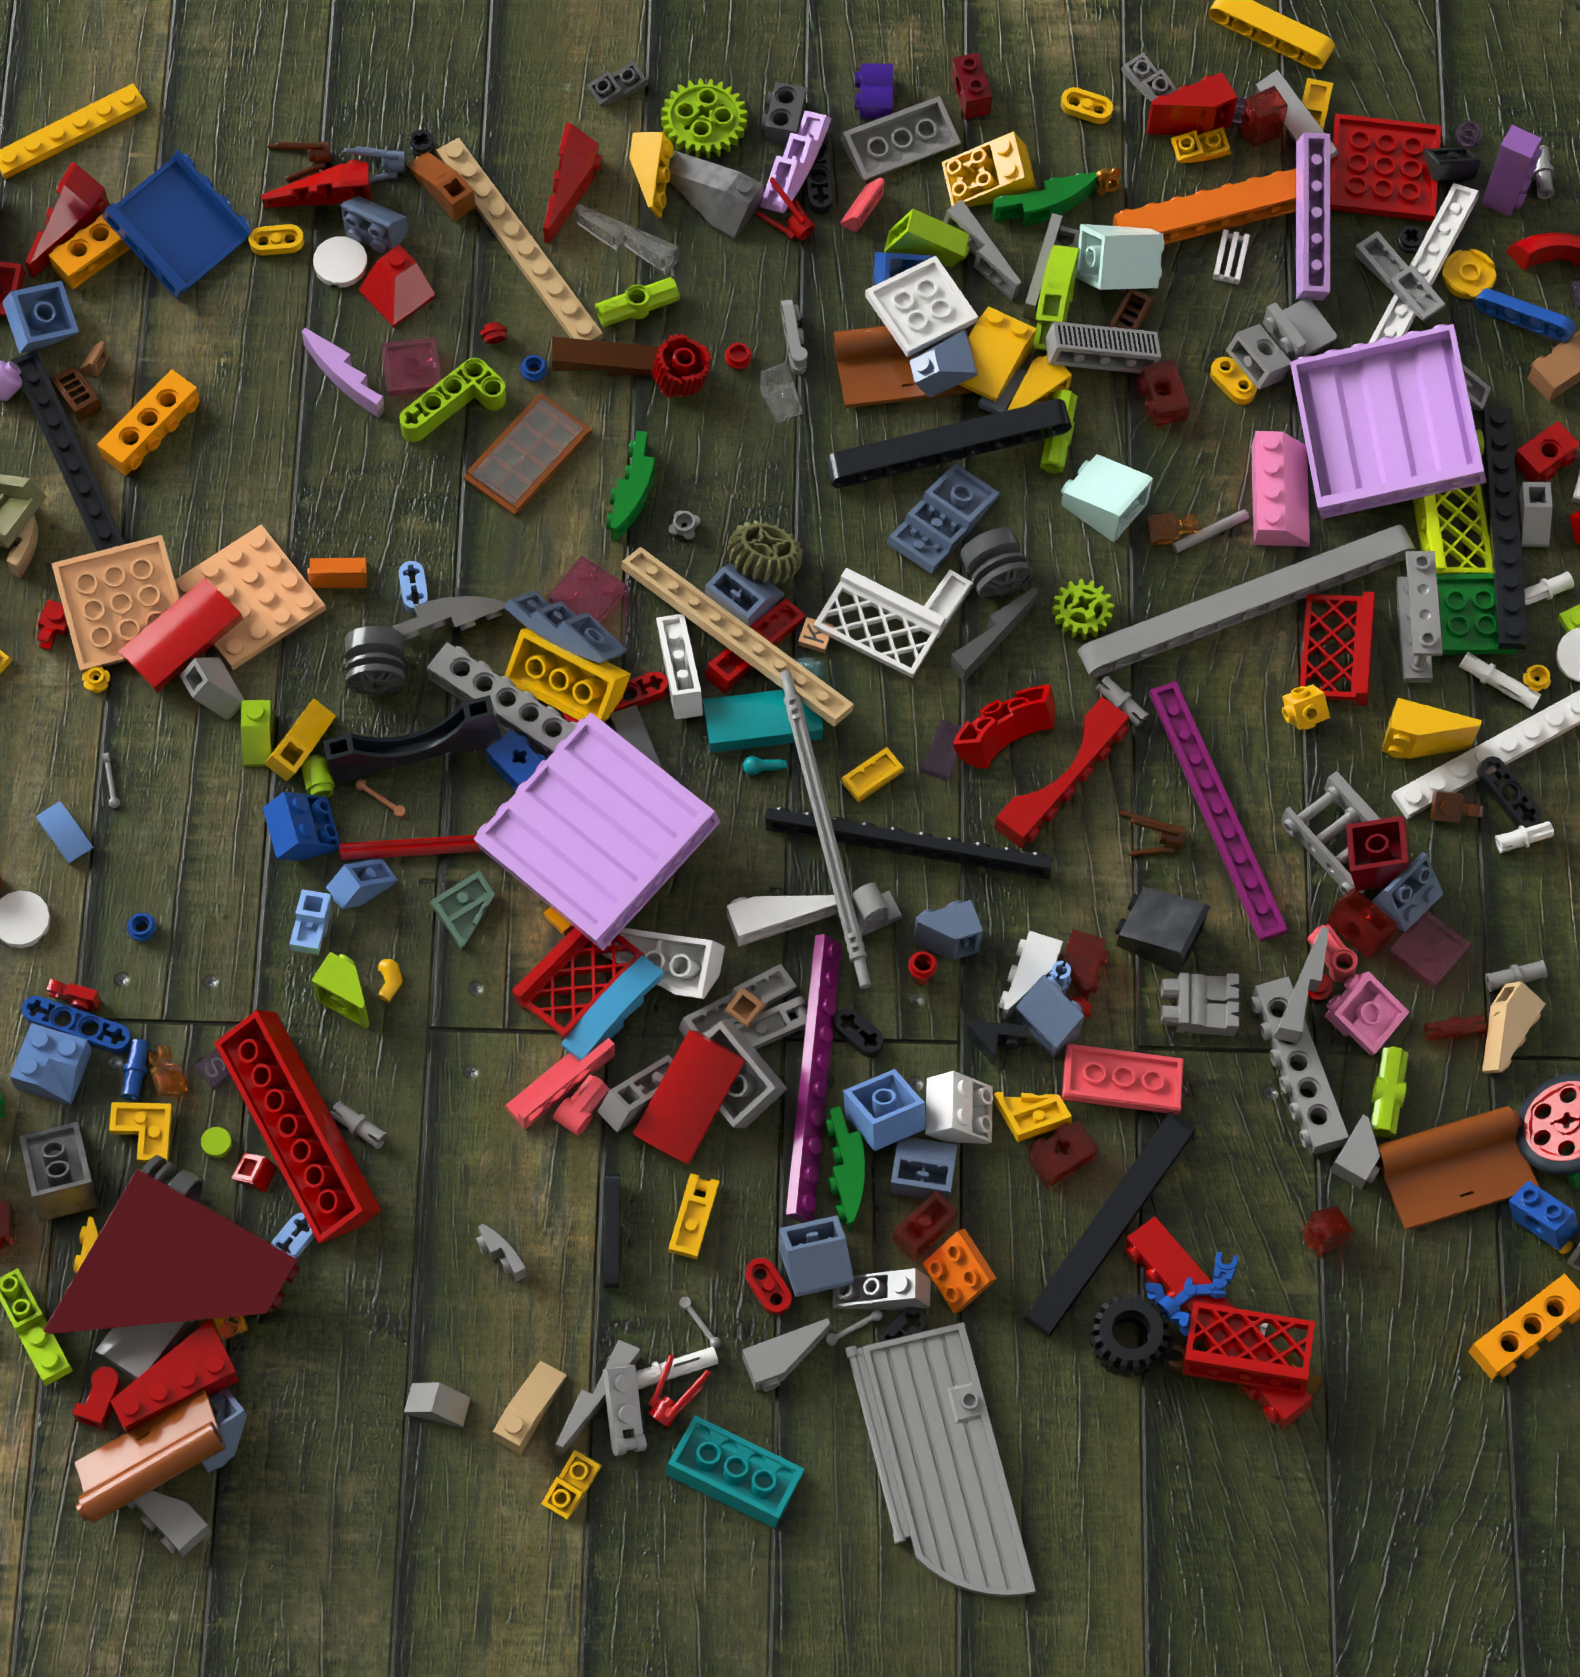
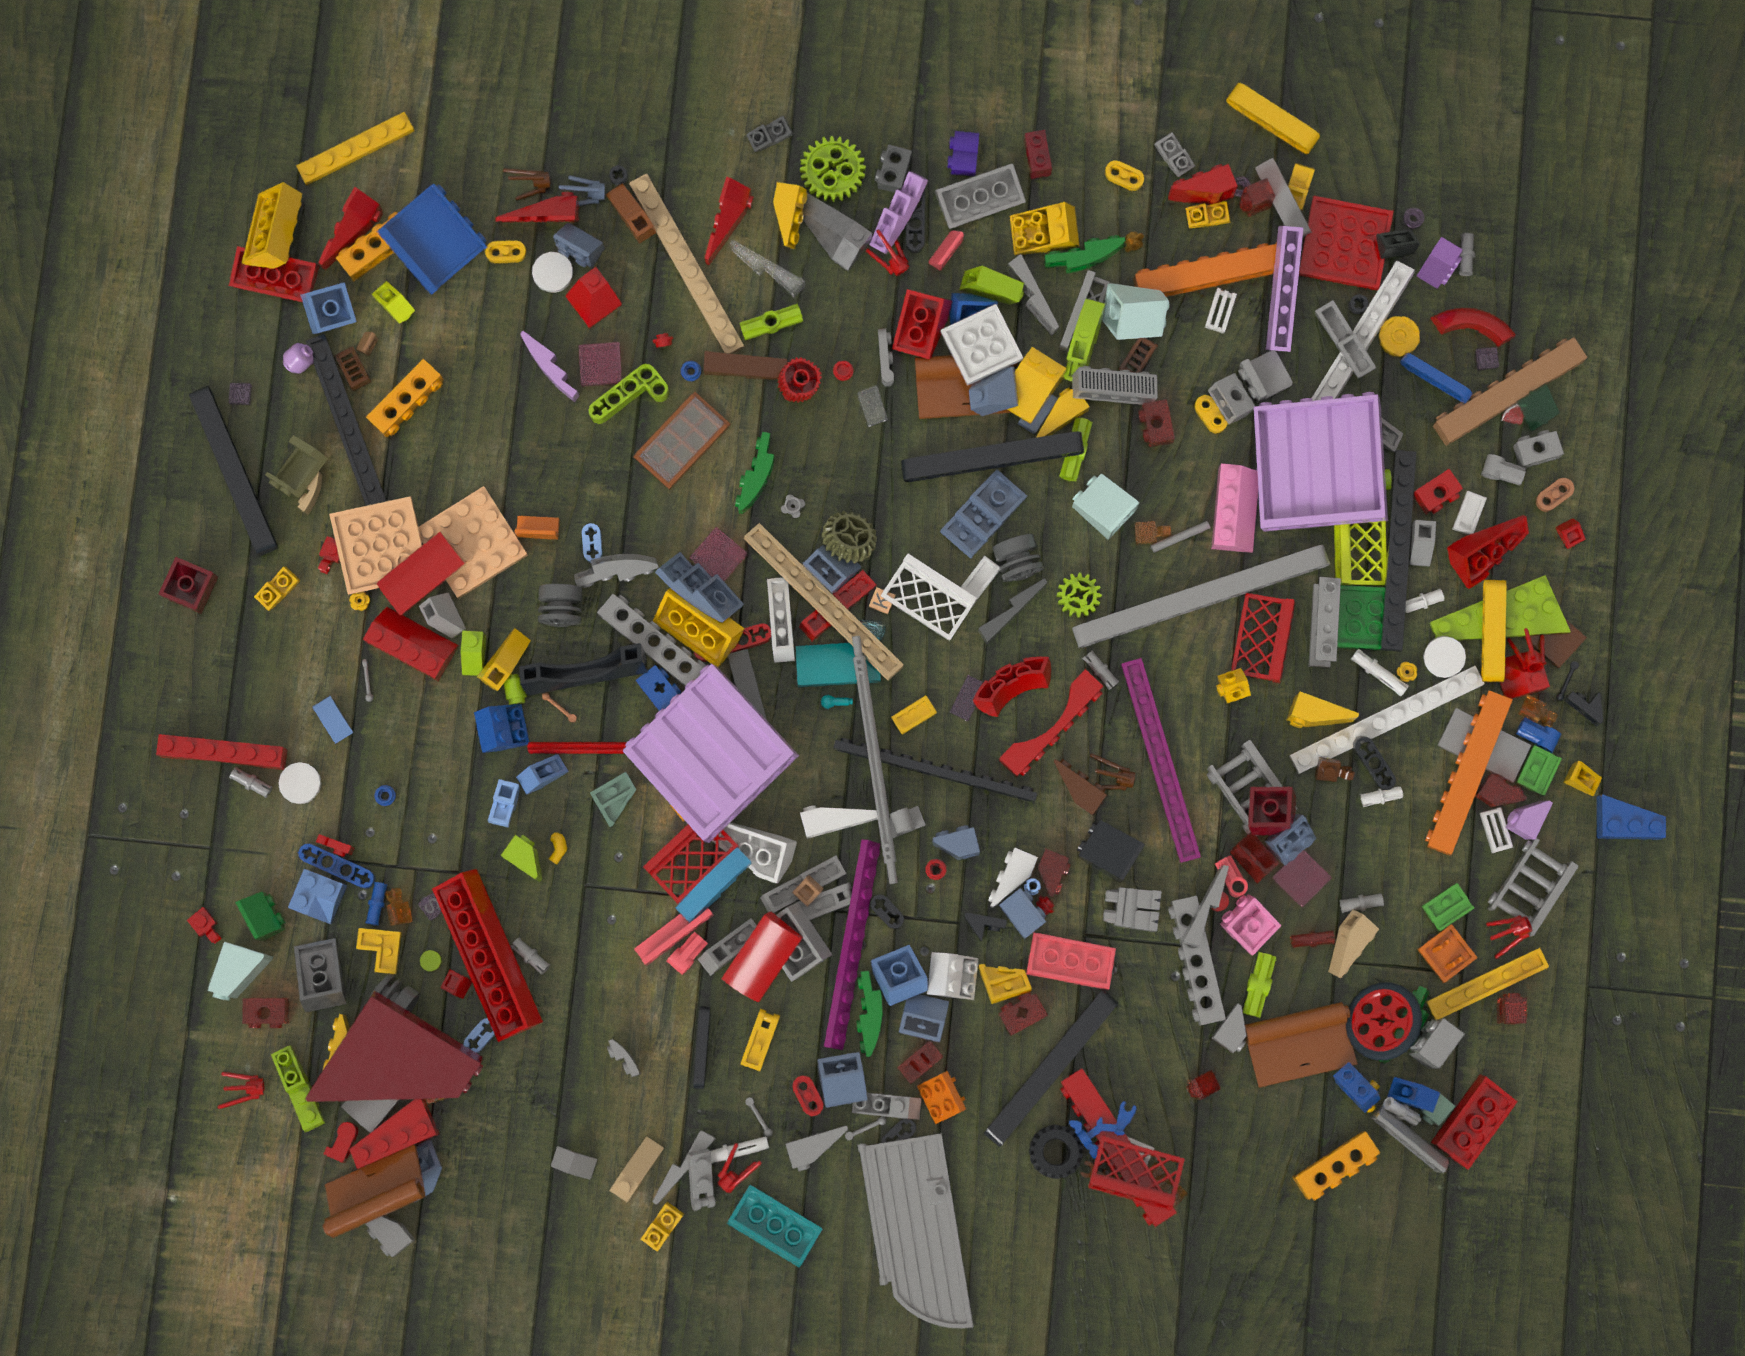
camera: 10 degrees right, 15 degrees up
none -> red slope [363,607,459,682]
none -> neon yellow slope [372,281,415,324]
none -> red slope [892,289,952,359]
none -> reddish brown slope [1054,759,1108,816]

